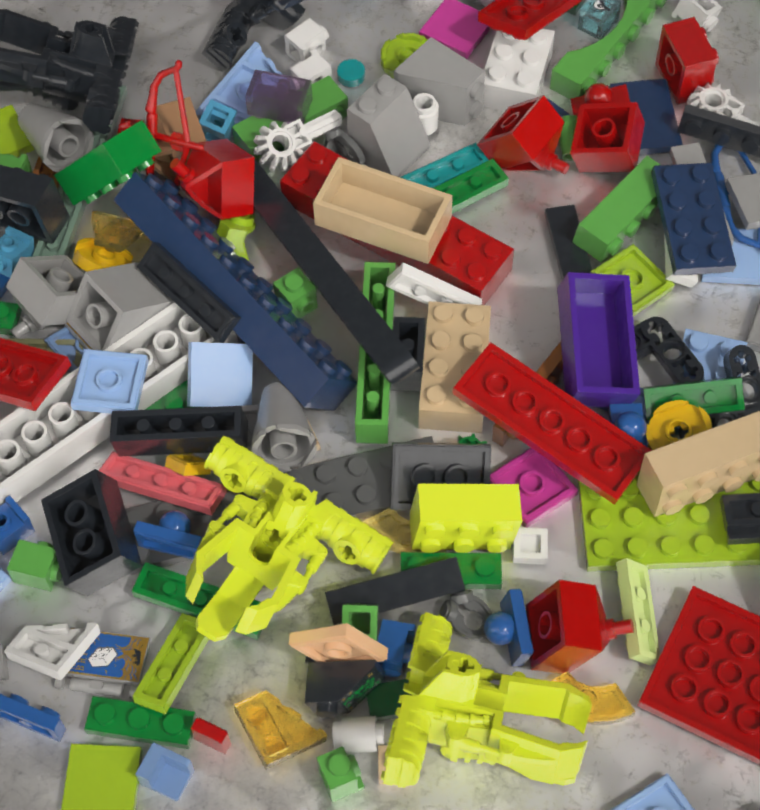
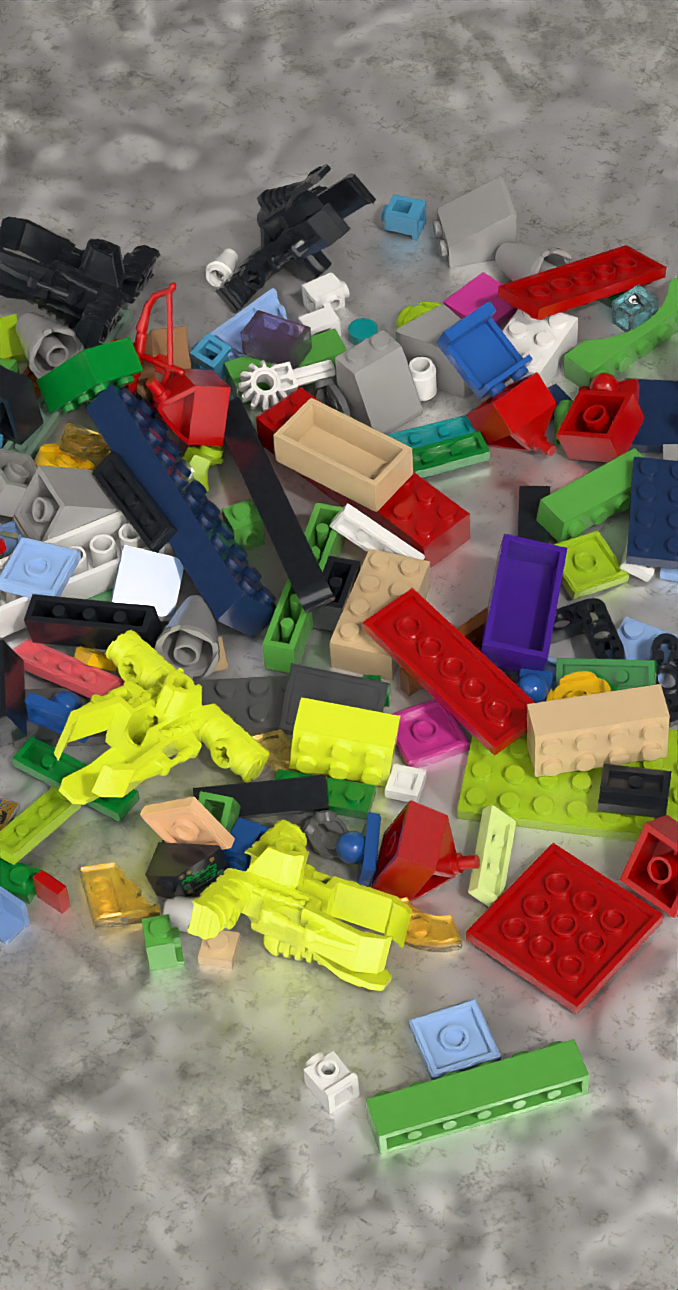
camera: 15 degrees right, 10 degrees down
none -> white cone [206,249,238,287]
none -> blue panel [436,301,533,400]

